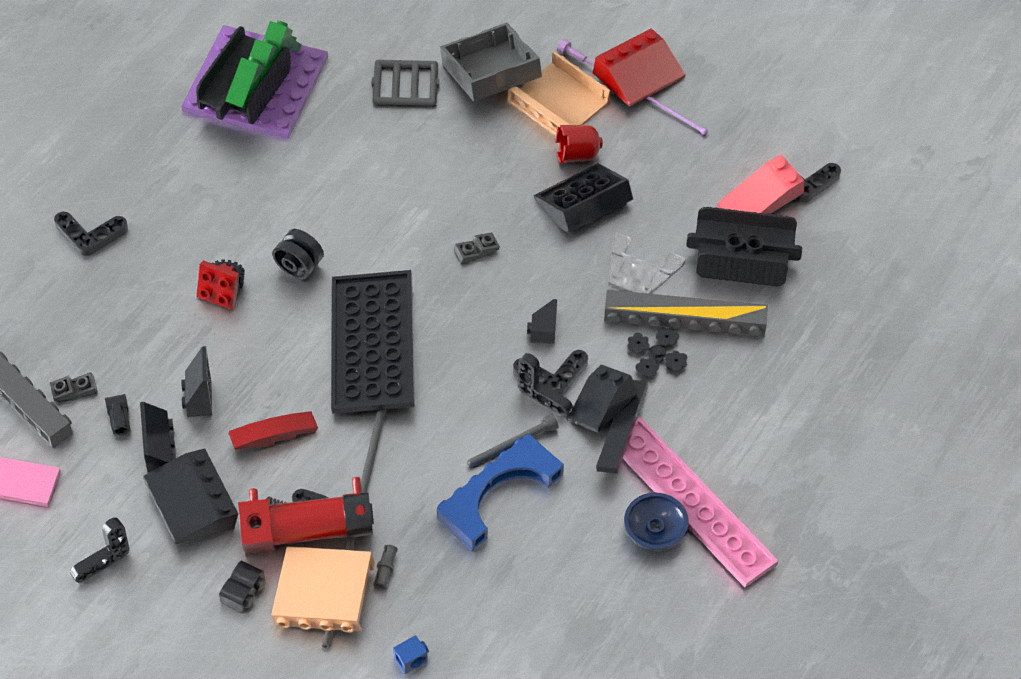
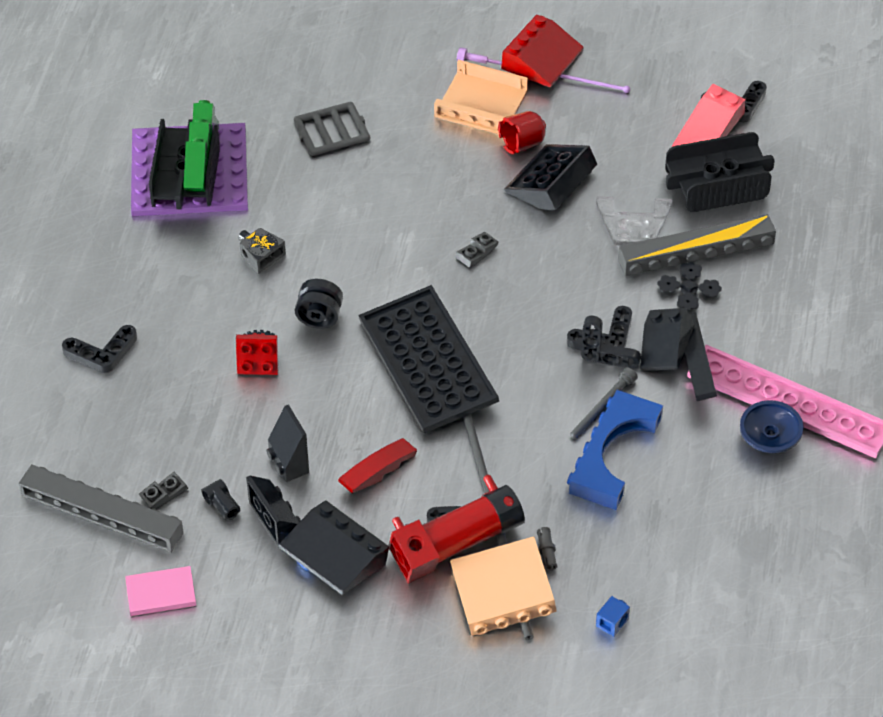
camera: 20 degrees left, 5 degrees down
black beam [70,517,130,583] -> none
black brick [219,560,266,612] -> none
dark grey tile [440,22,542,102] -> none
black slope [527,299,557,344] -> none
none -> torso [238,228,286,274]

